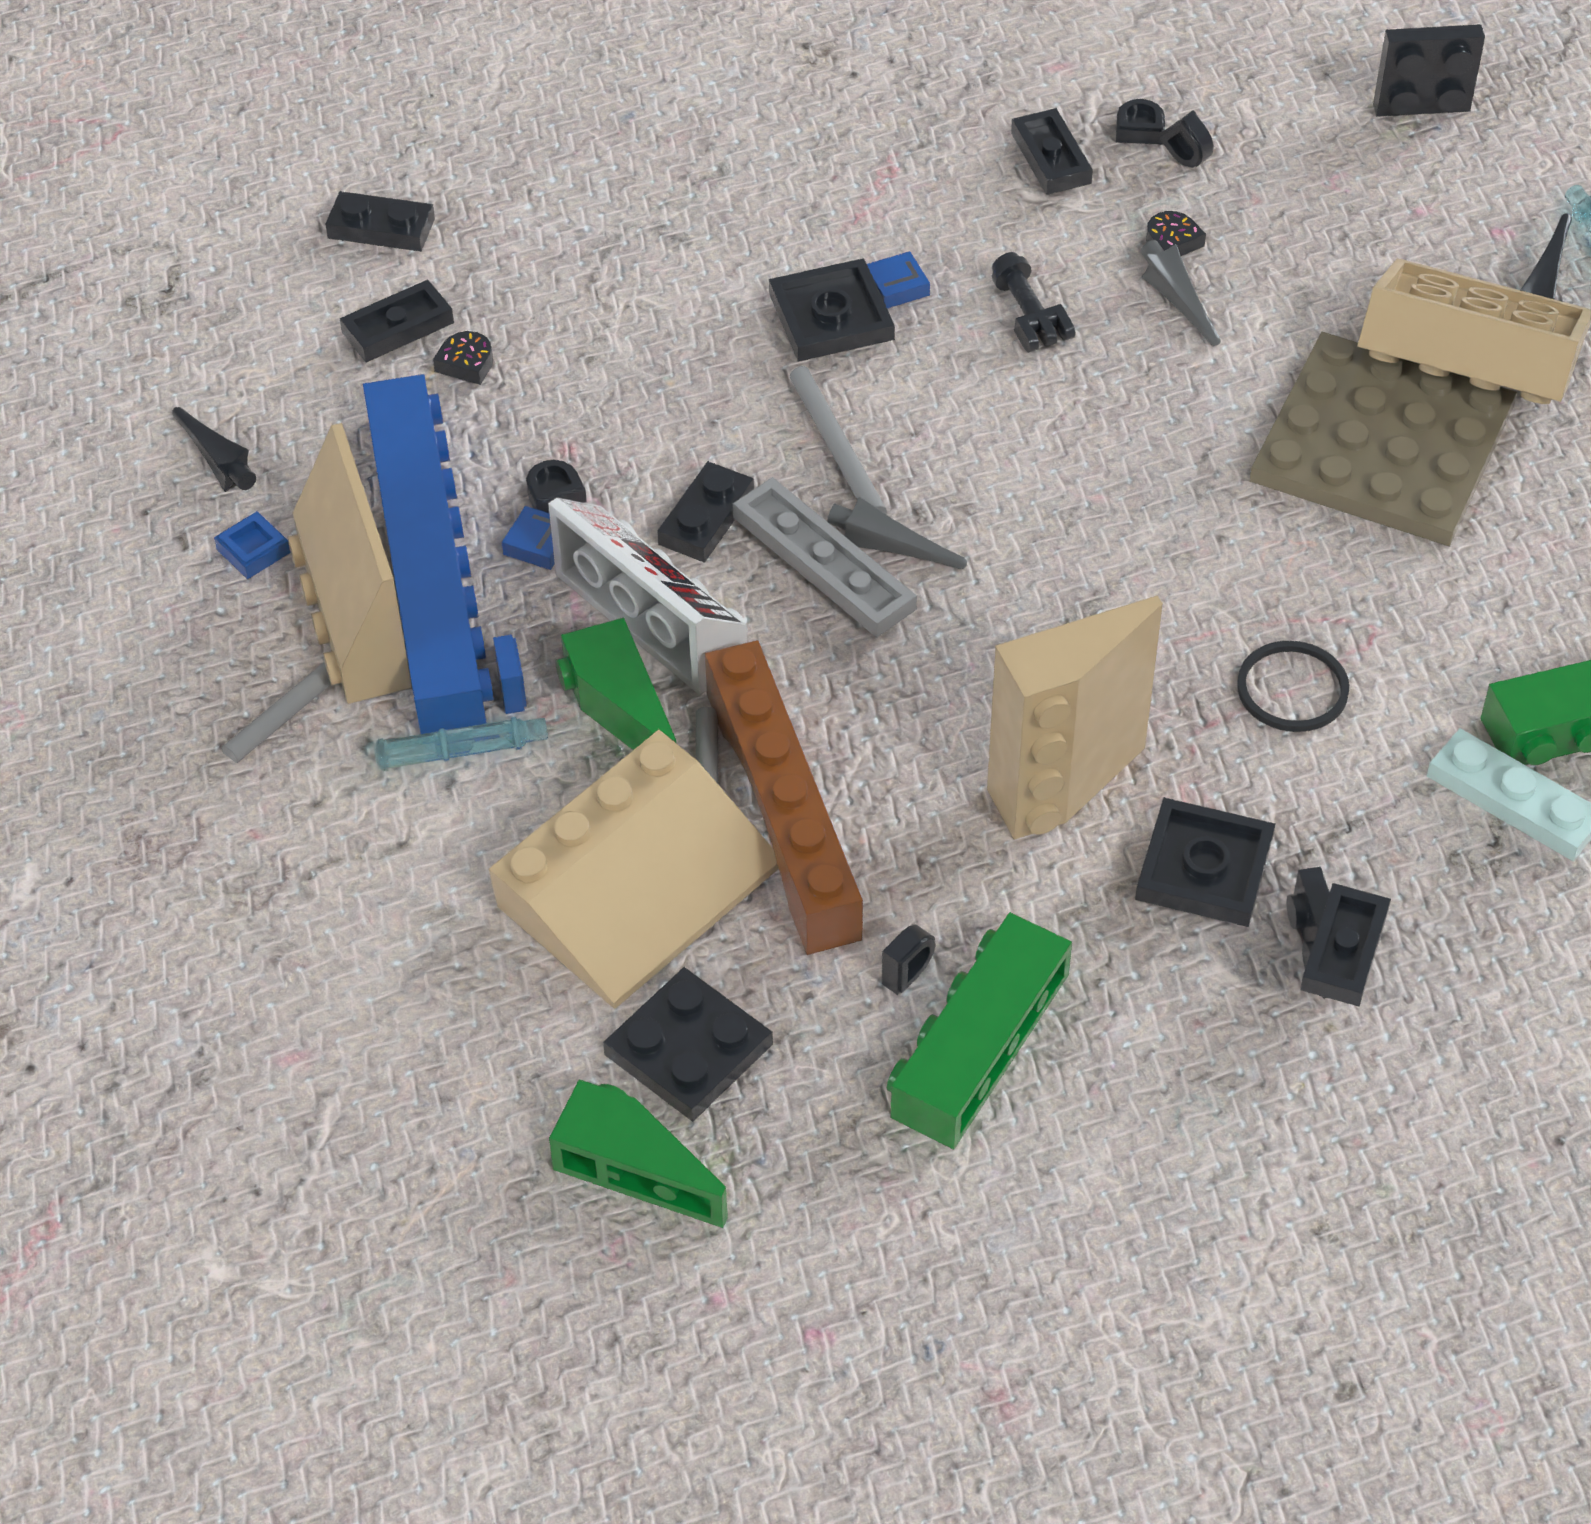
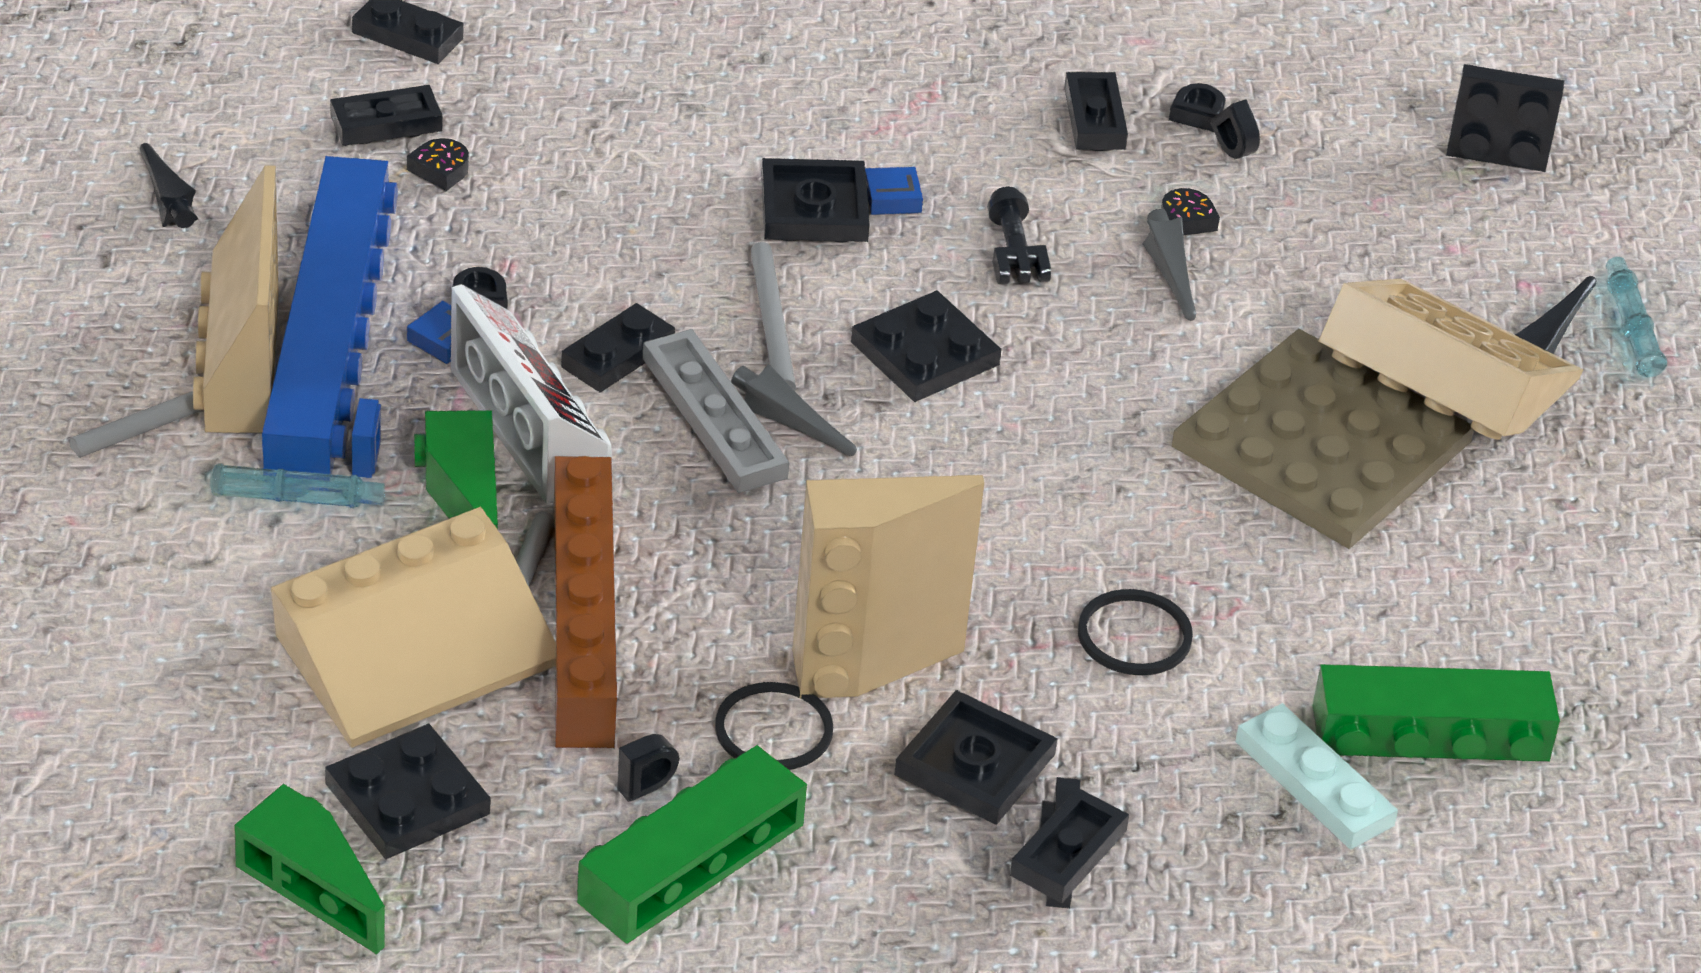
camera: 10 degrees right, 10 degrees down
blue tile [214,511,291,580] -> none
none -> black piece [715,682,833,770]
none -> black plate [851,290,1002,402]

